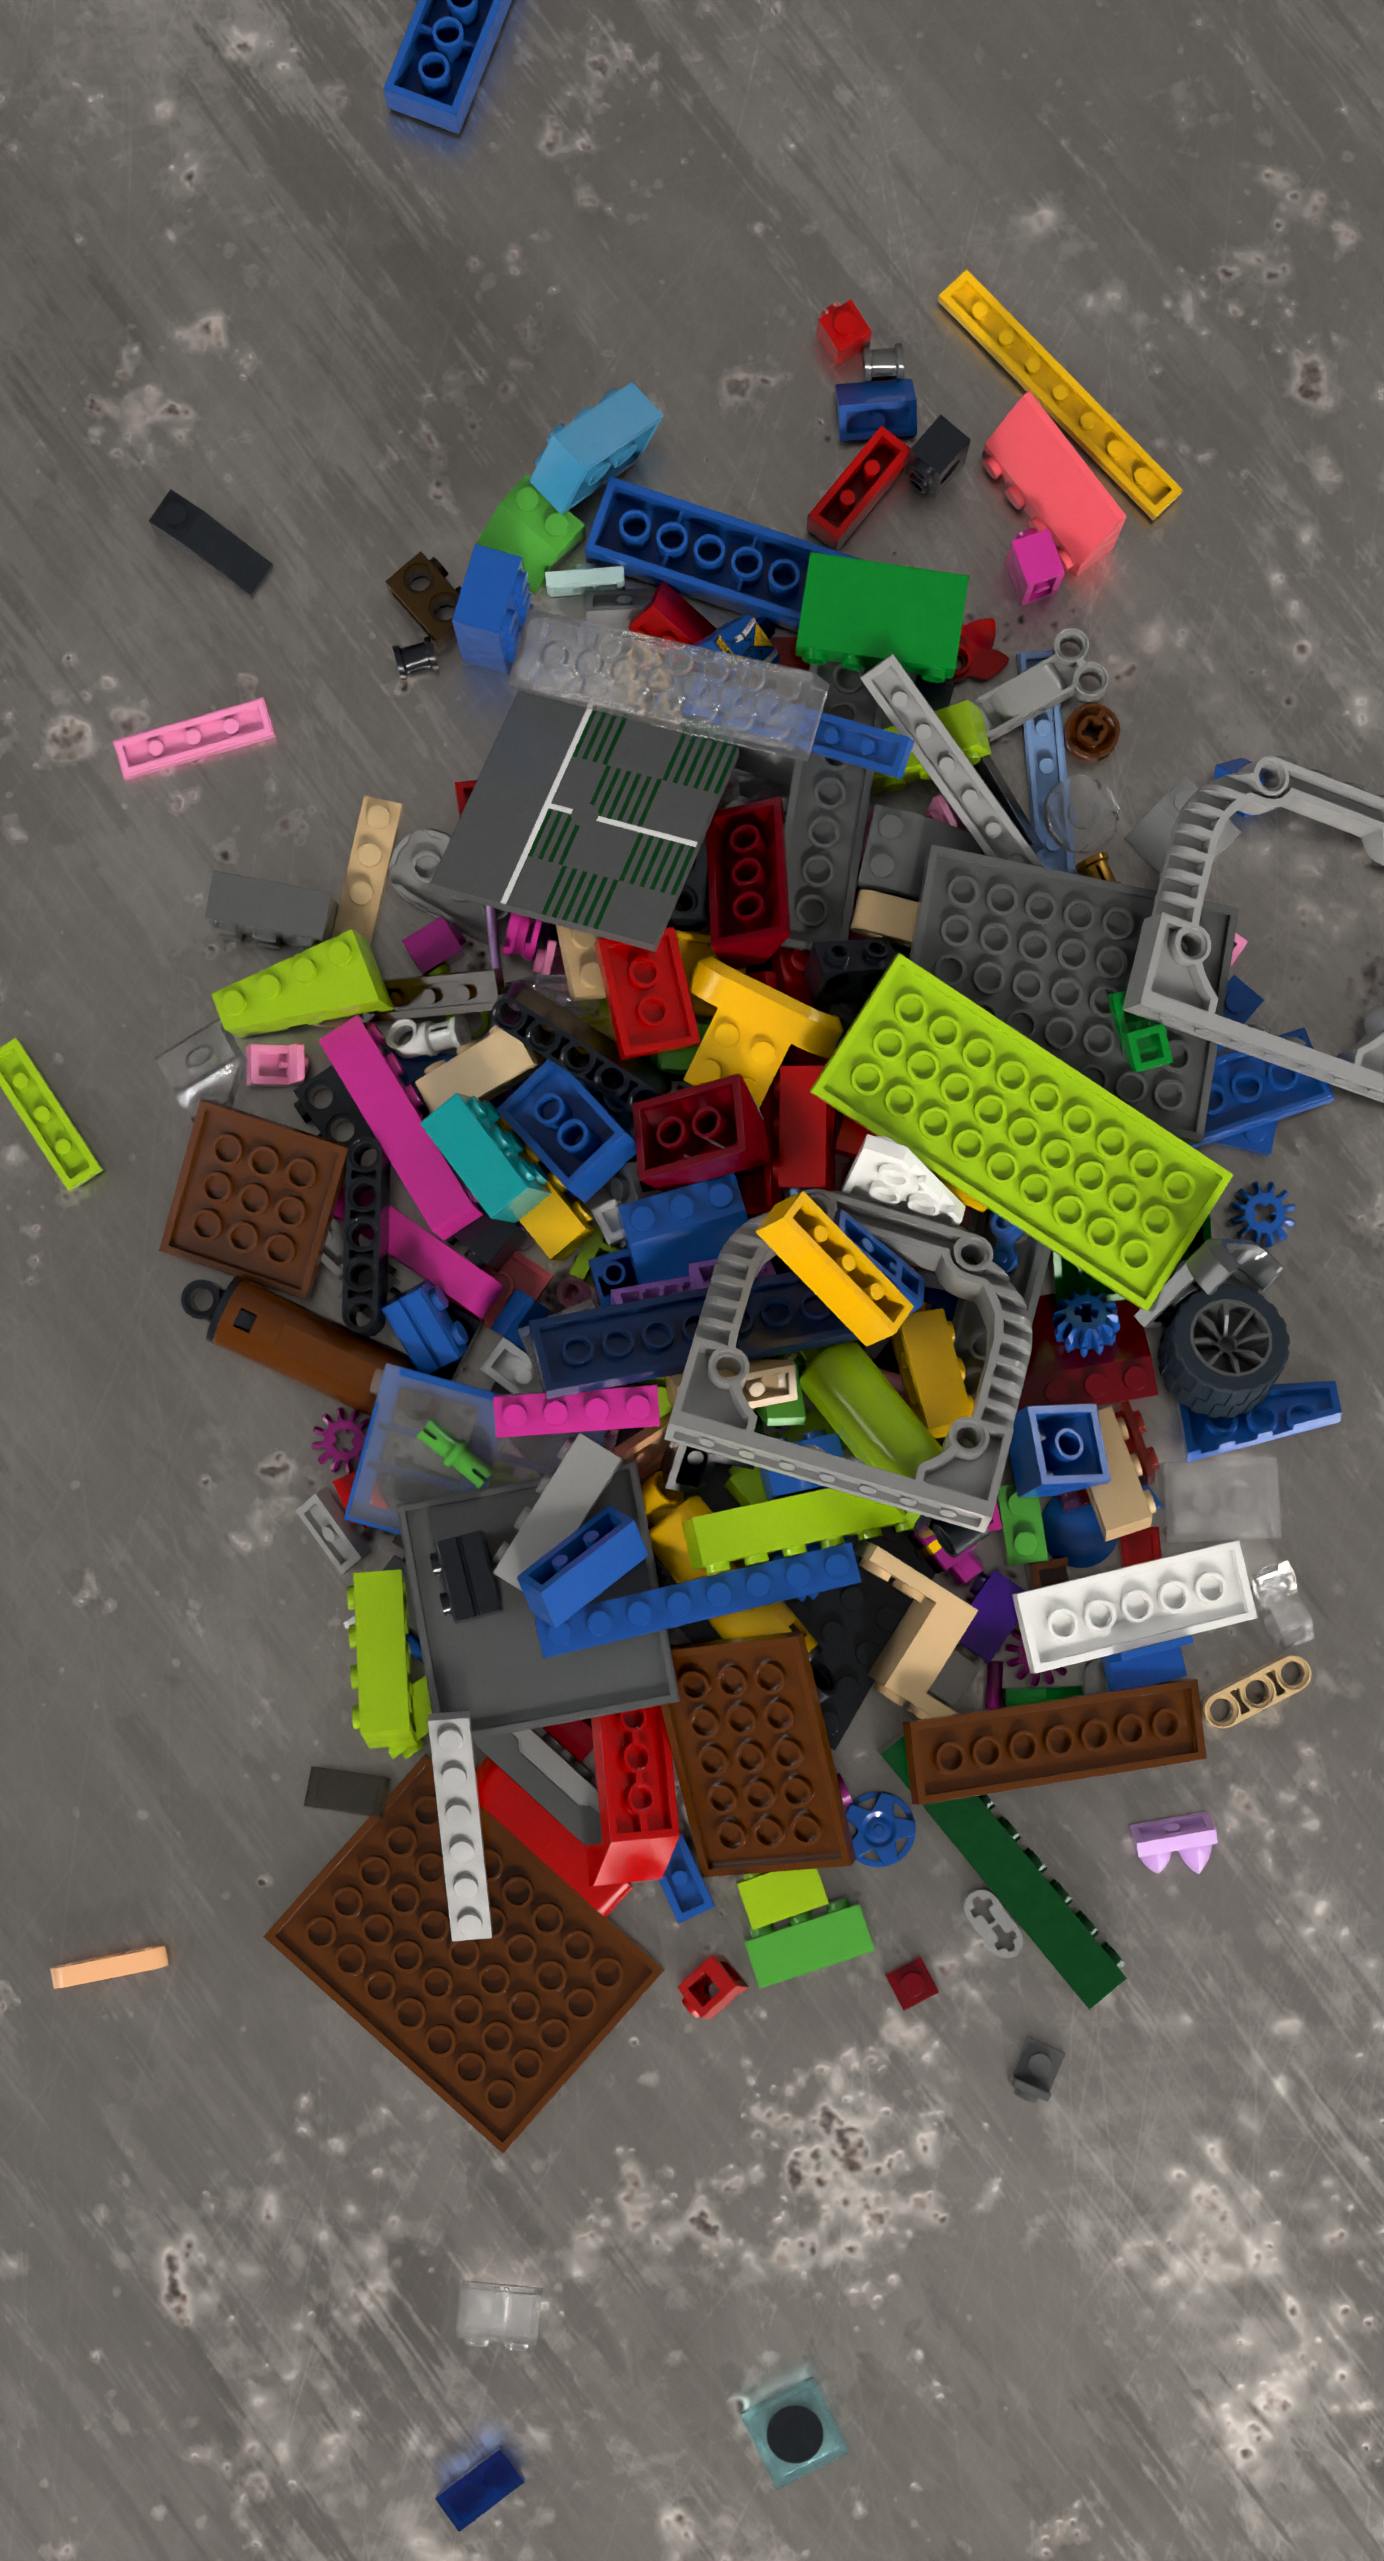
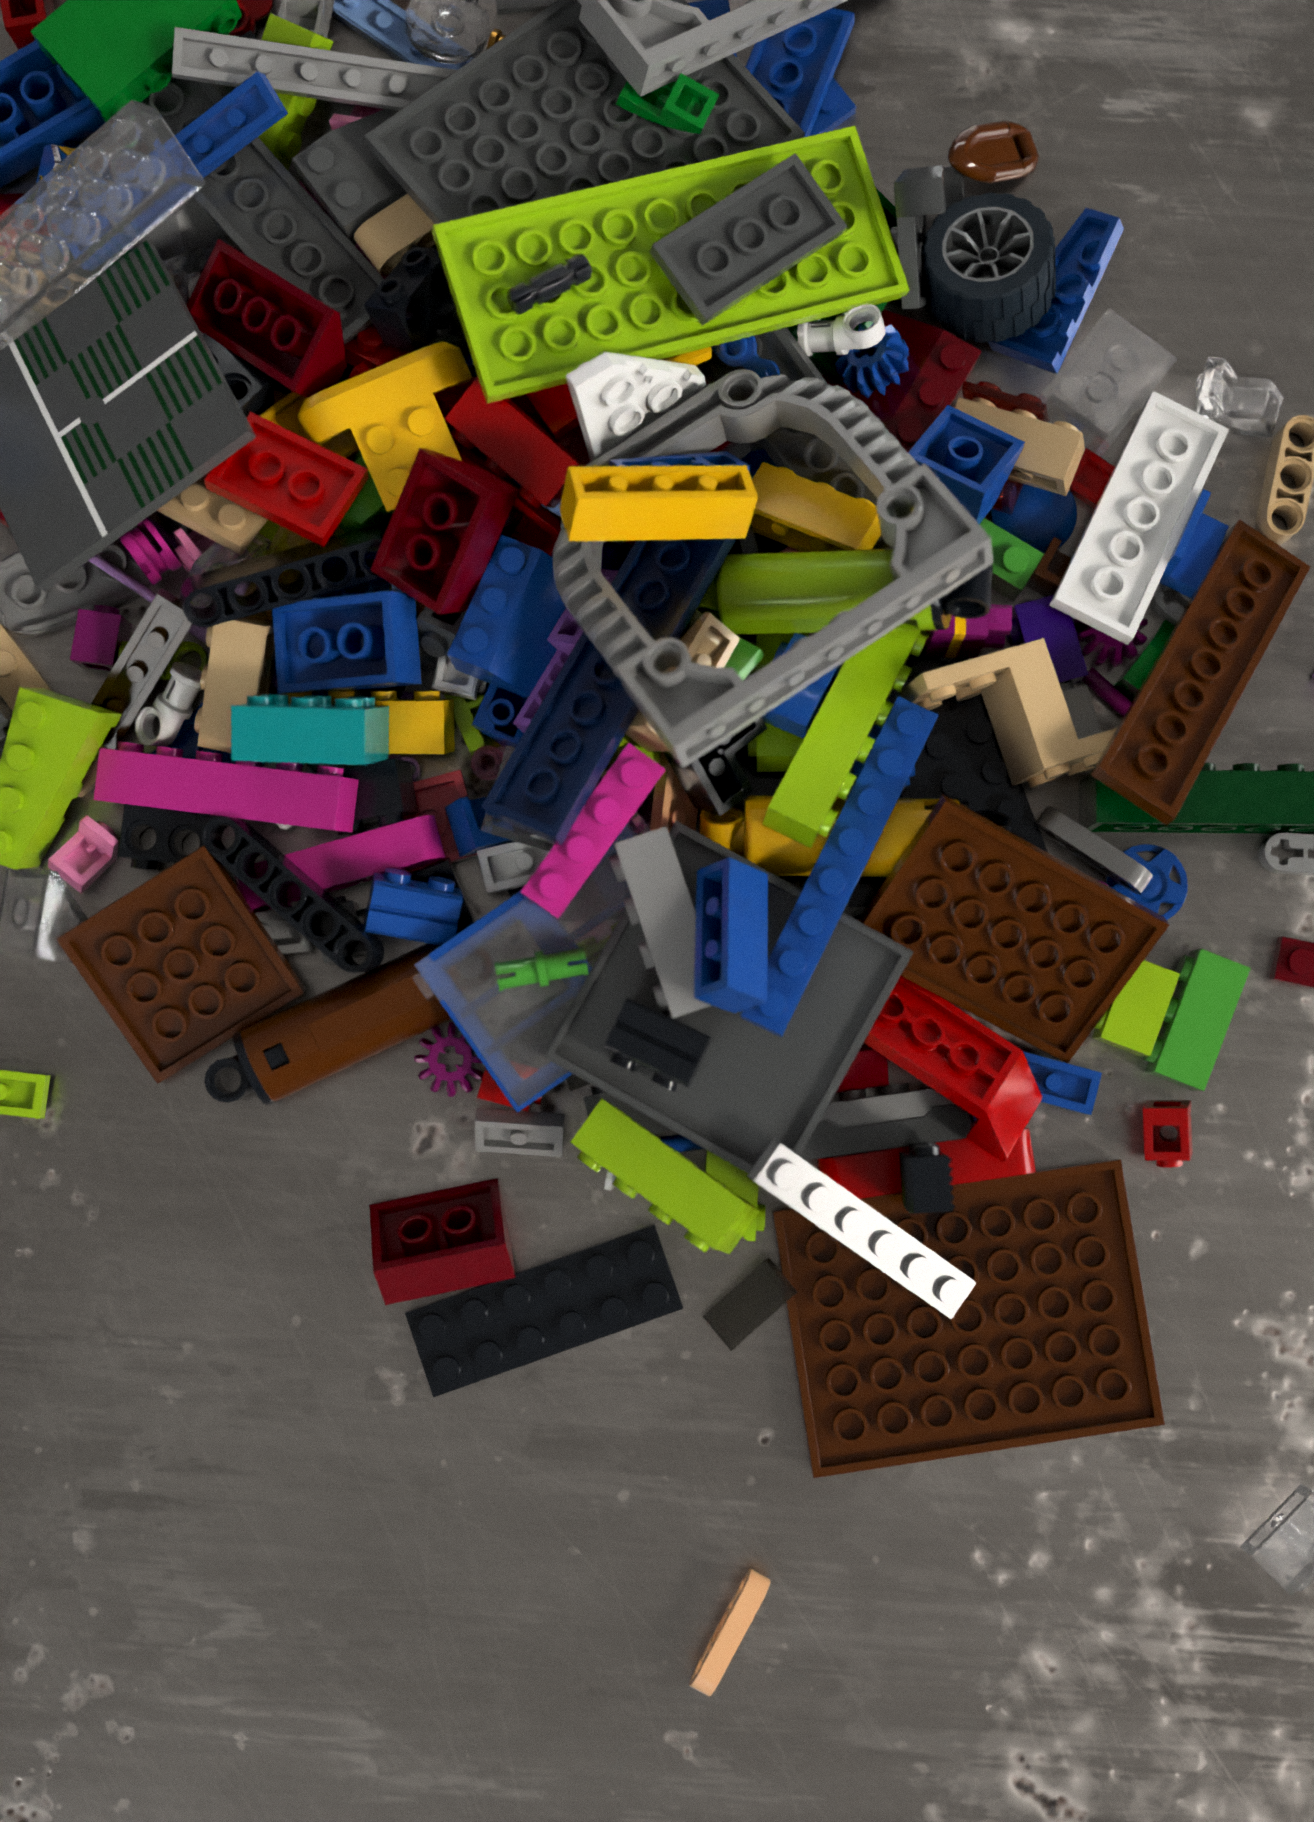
camera: 50 degrees left, 0 degrees up
blue gear [1228,1181,1296,1248] -> none
none -> dark red slope [369,1178,516,1305]
none -> black plate [405,1224,683,1397]
none -> black axle [506,254,593,314]
none -> dark grey plate [650,153,848,326]
none -> white connector [797,303,885,356]
none -> black brick [899,1142,956,1214]
none -> reddish brown piece [948,121,1039,184]
none -> light grey beam [1035,806,1153,895]

